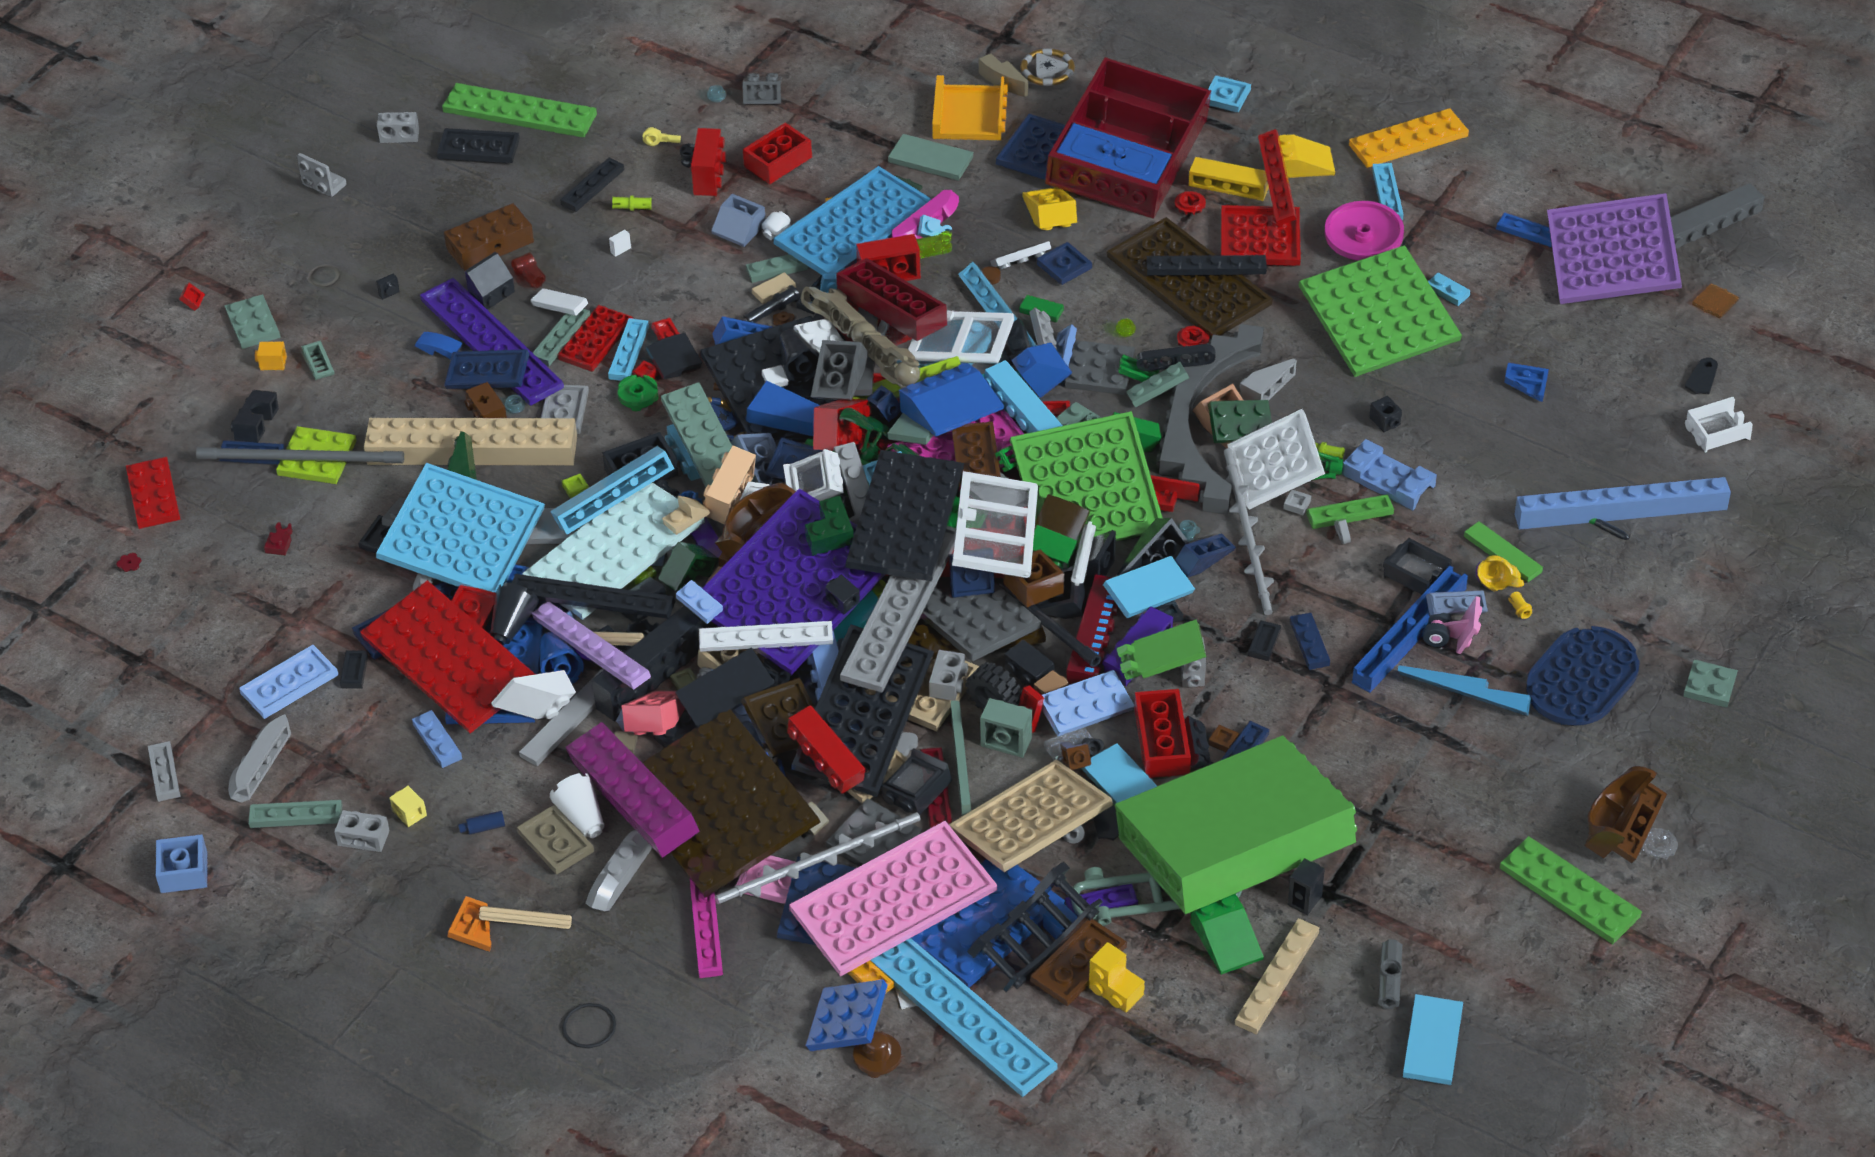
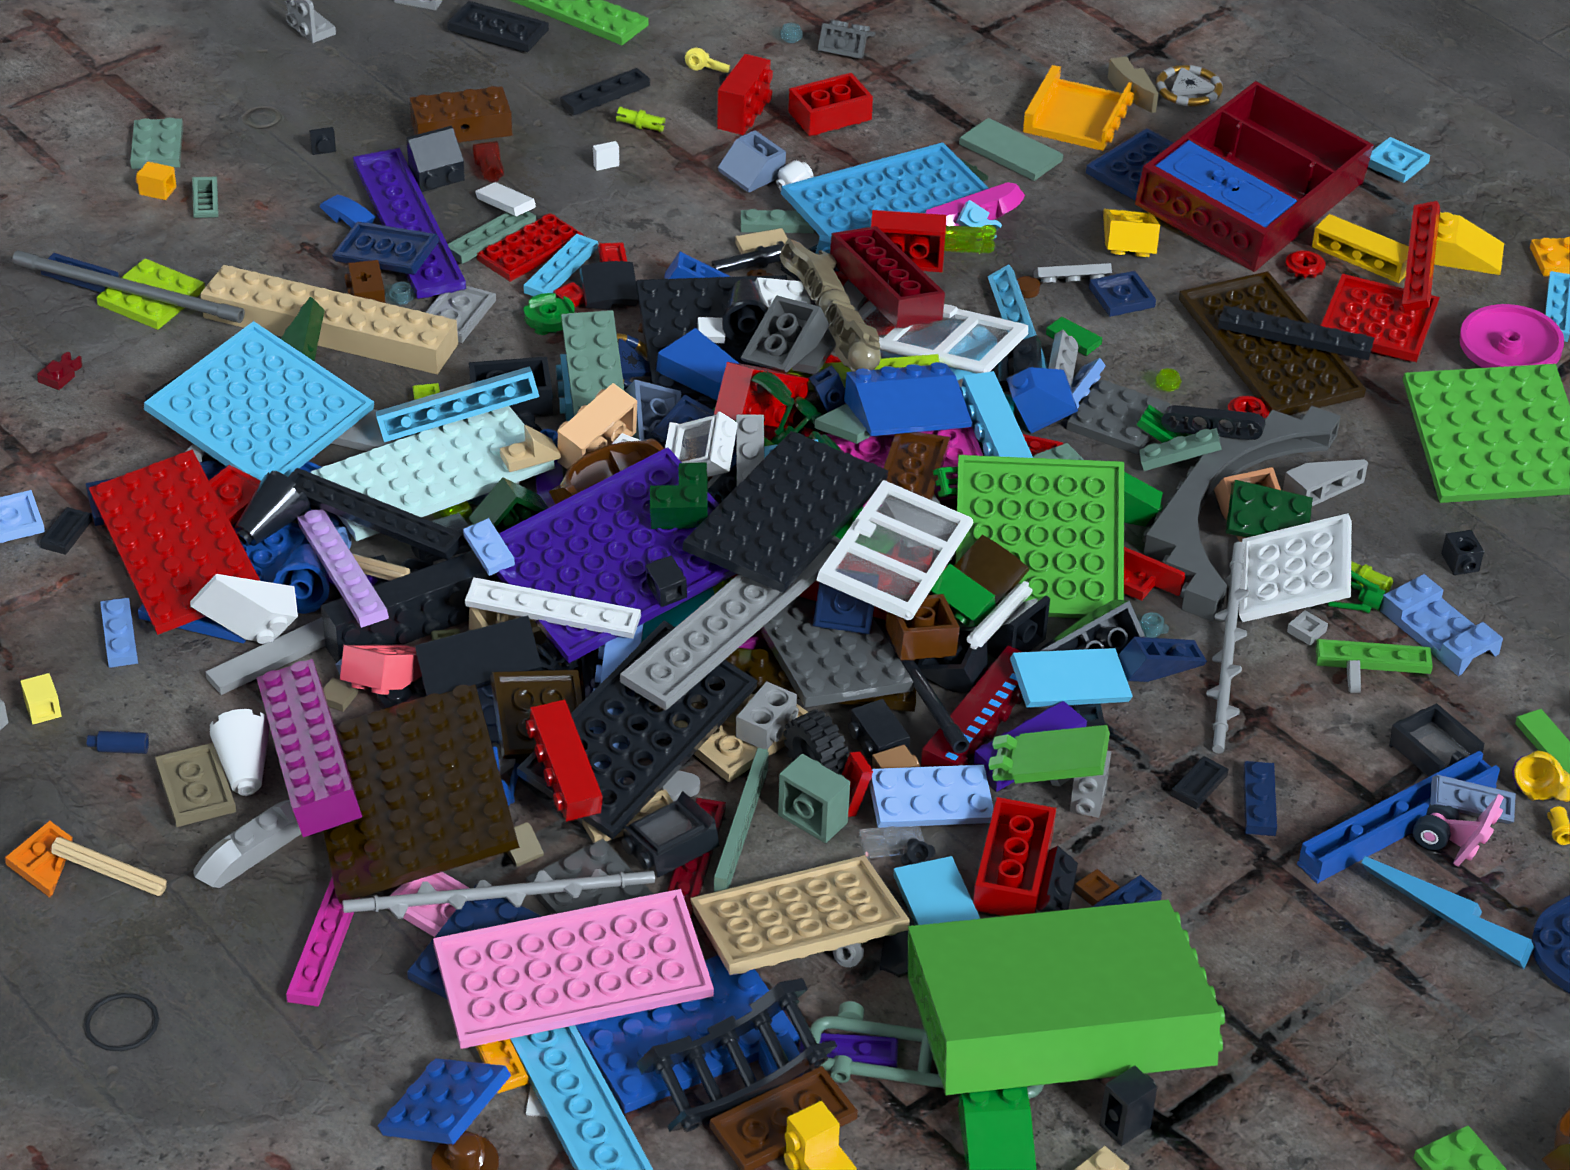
camera: 15 degrees right, 5 degrees down
red plate [179,282,205,311] -> none
black arch [231,390,279,443] -> none
reddish brown bracket [1060,741,1091,770] -> none

